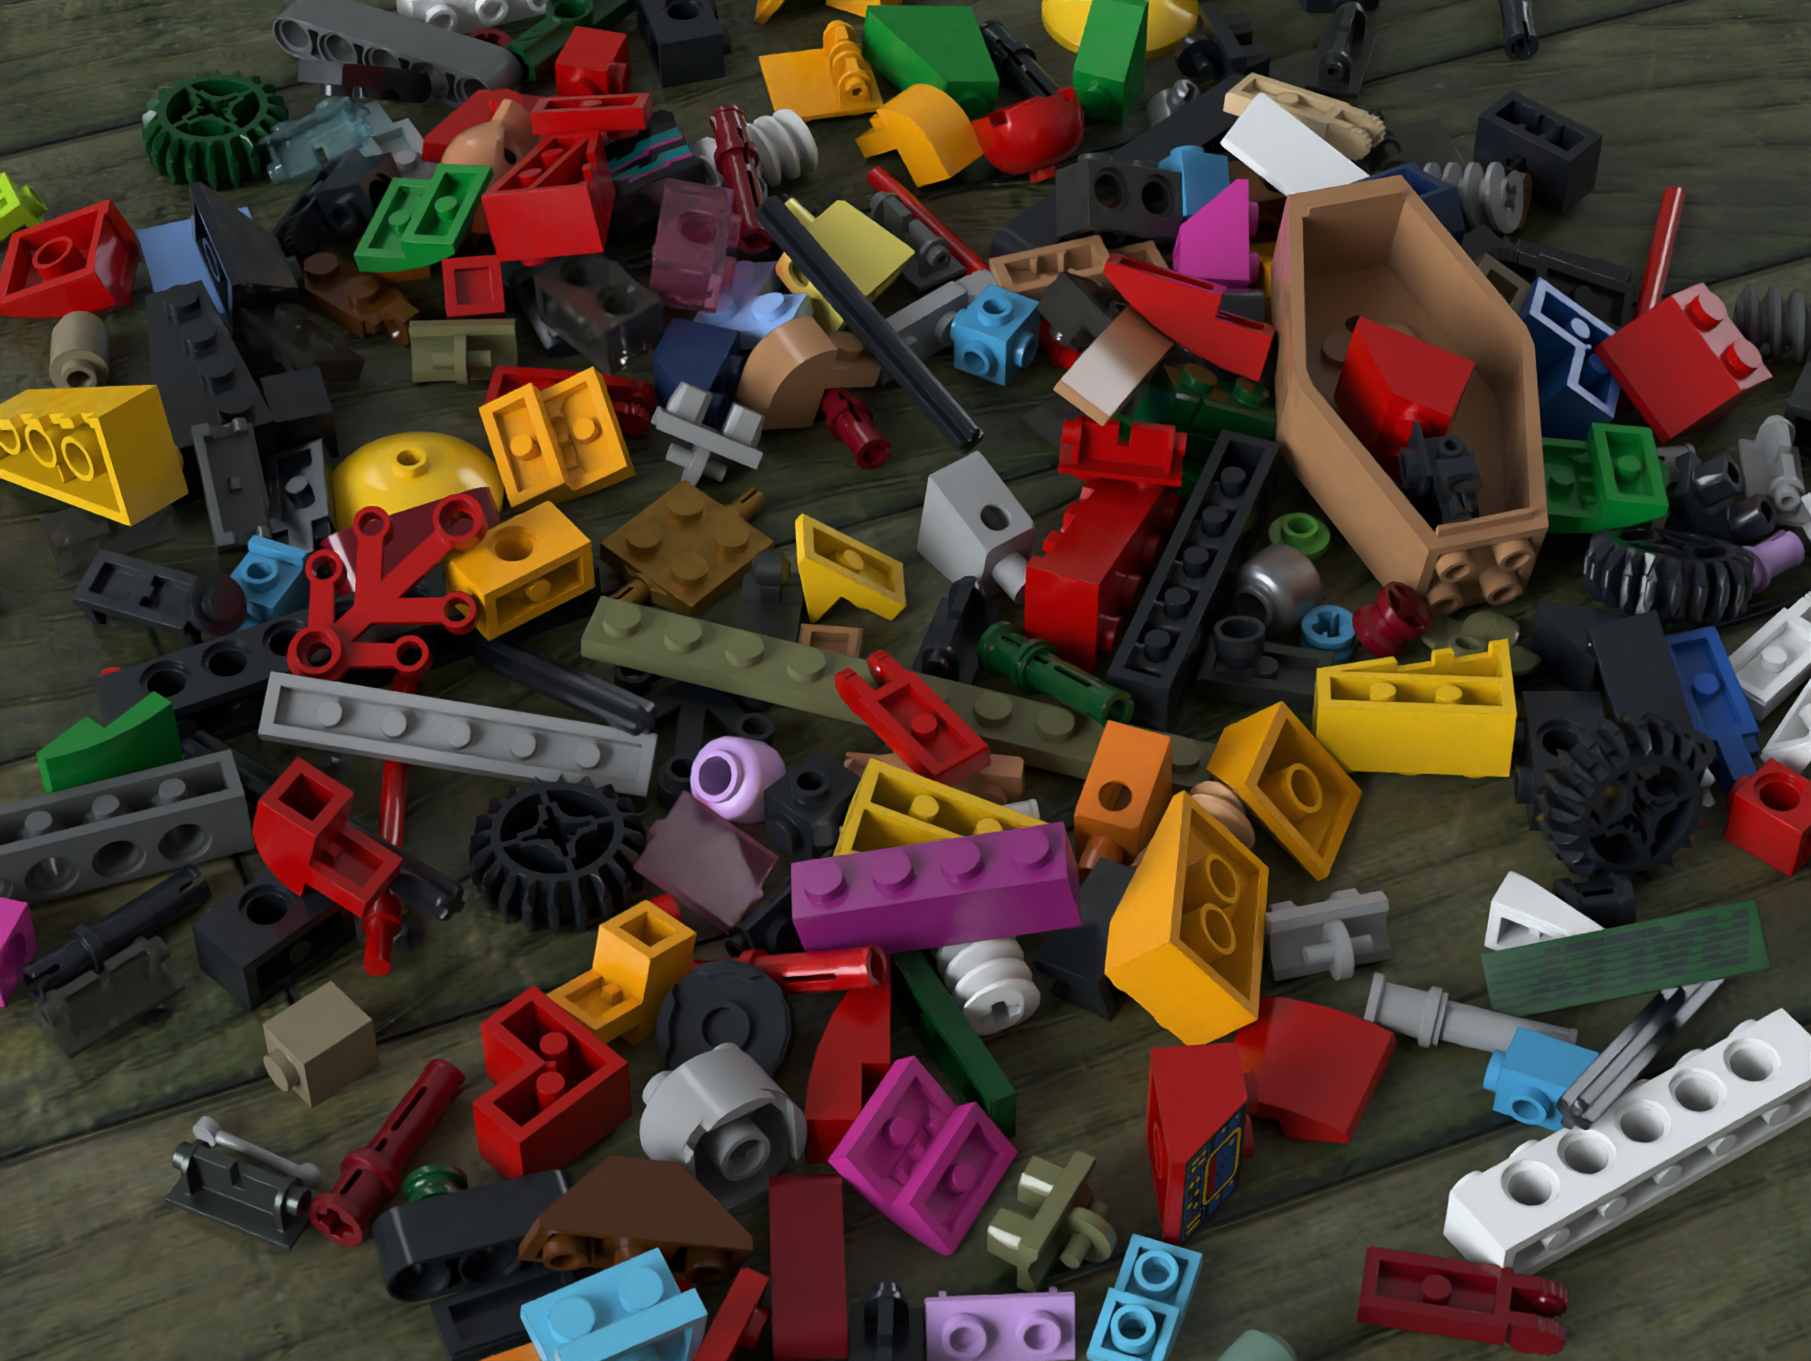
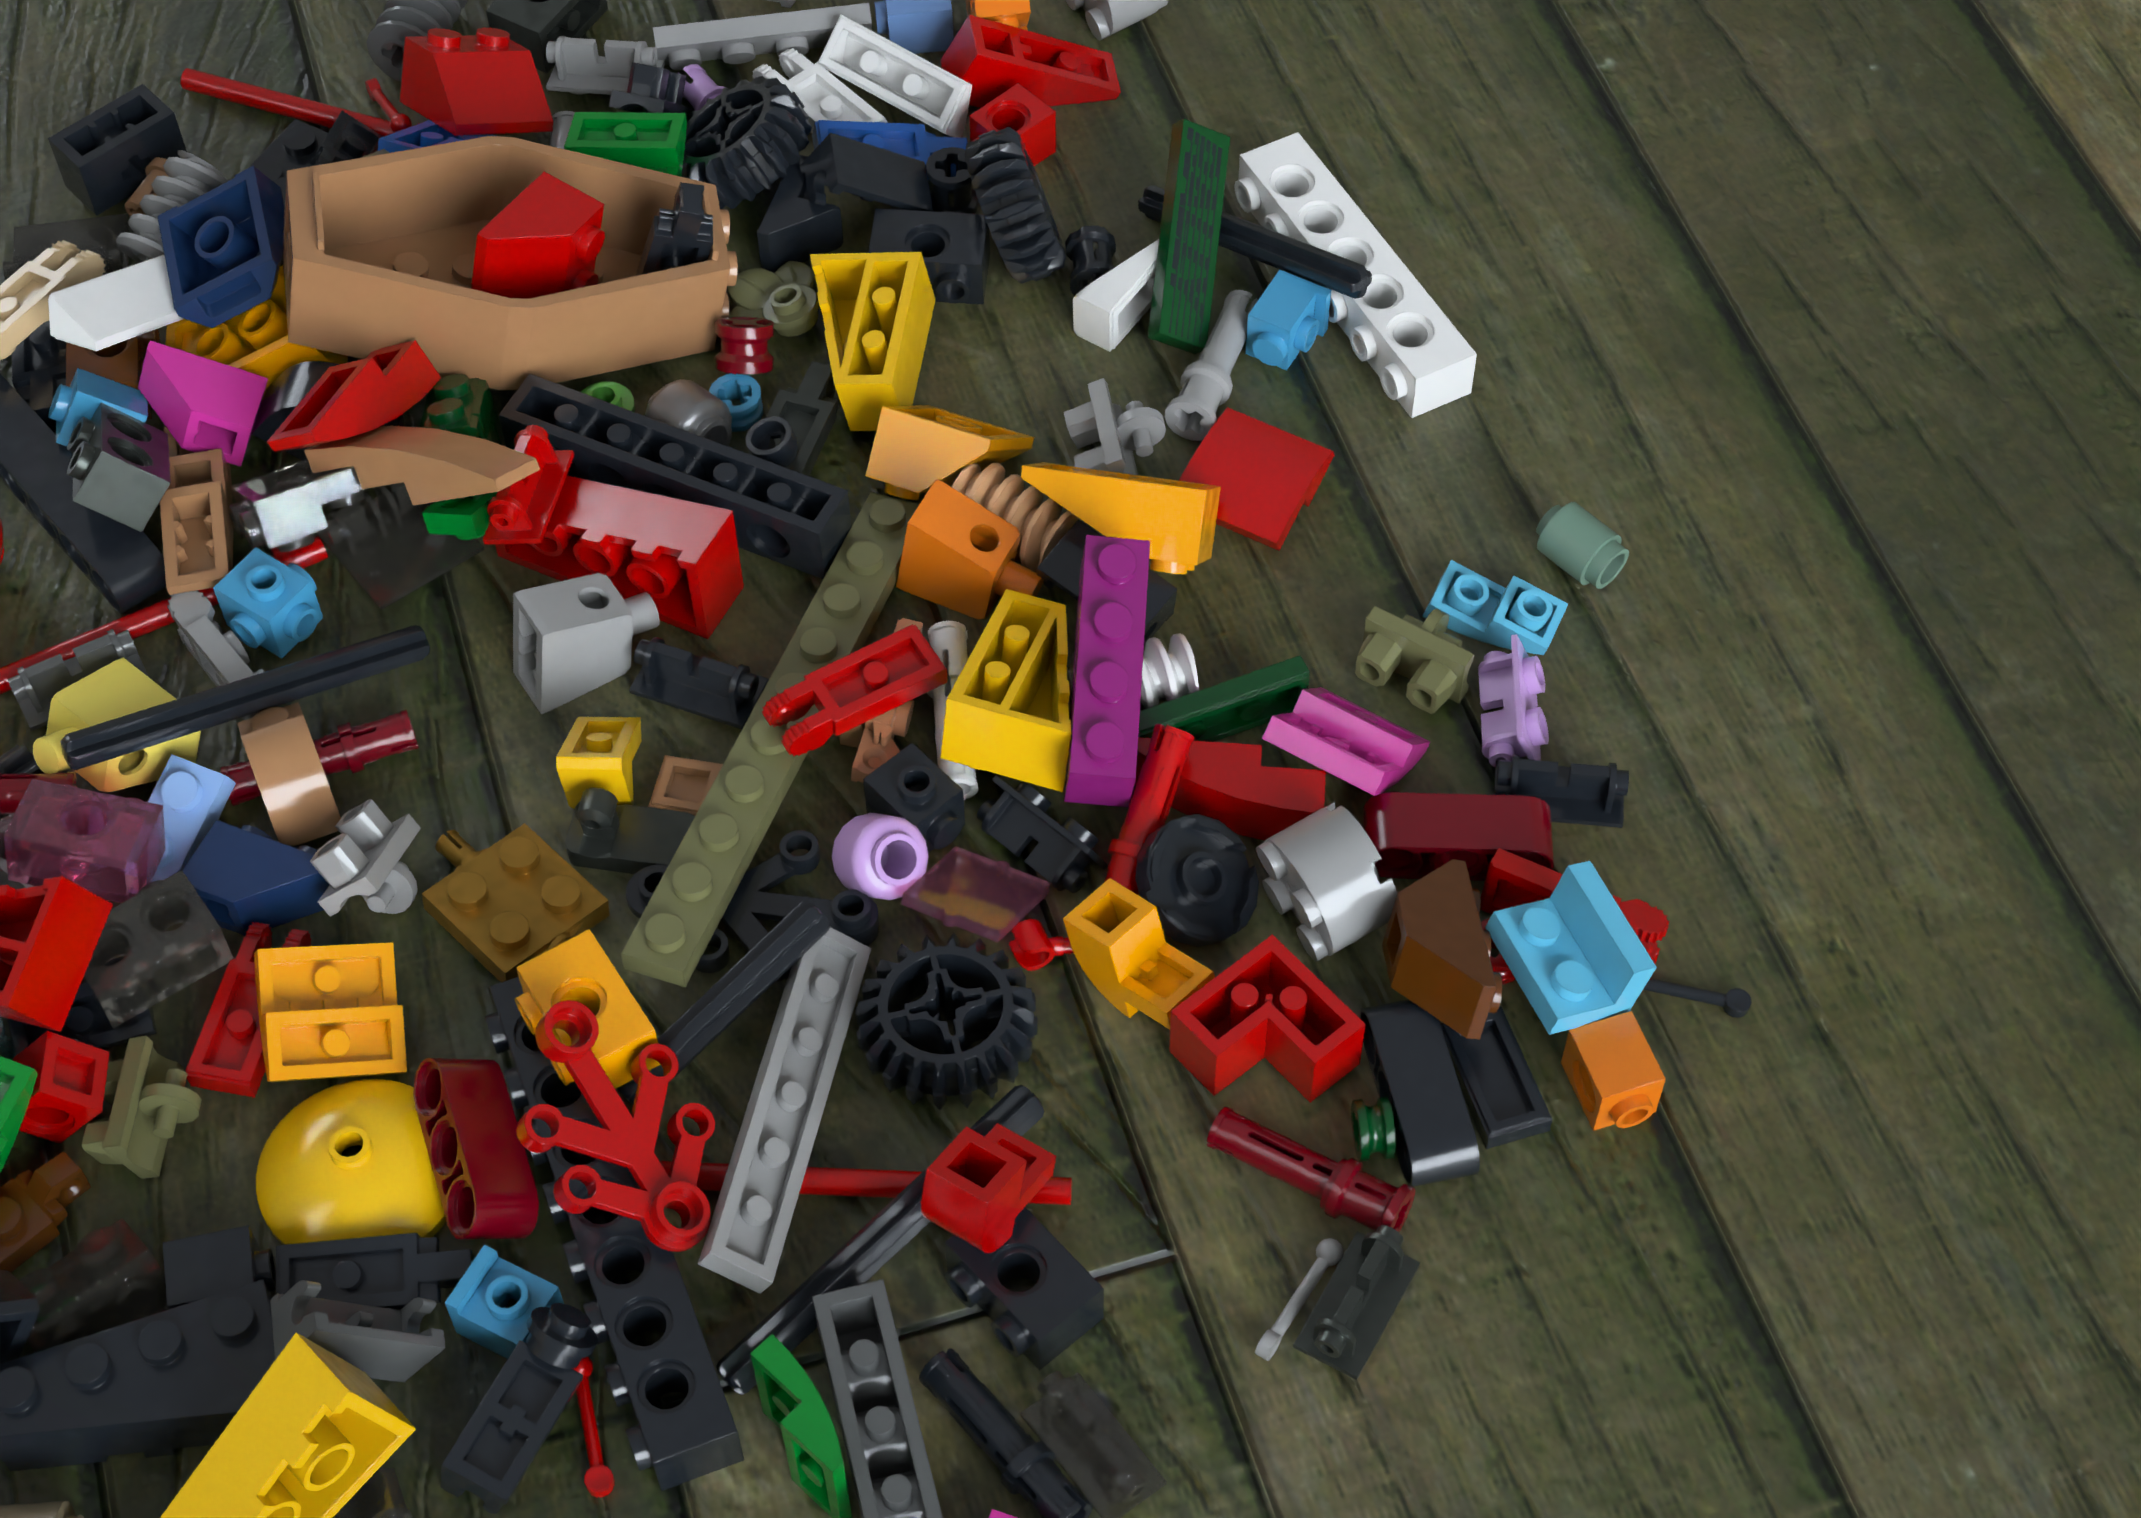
camera: 85 degrees left, 10 degrees up
dark tan brick [263,980,379,1108] -> none
dark green pin [976,621,1135,728] -> none
red slope [1145,1042,1258,1247] -> none
dark red hinge [1357,1246,1570,1356] -> none
black hinge [1393,422,1468,520] -> none

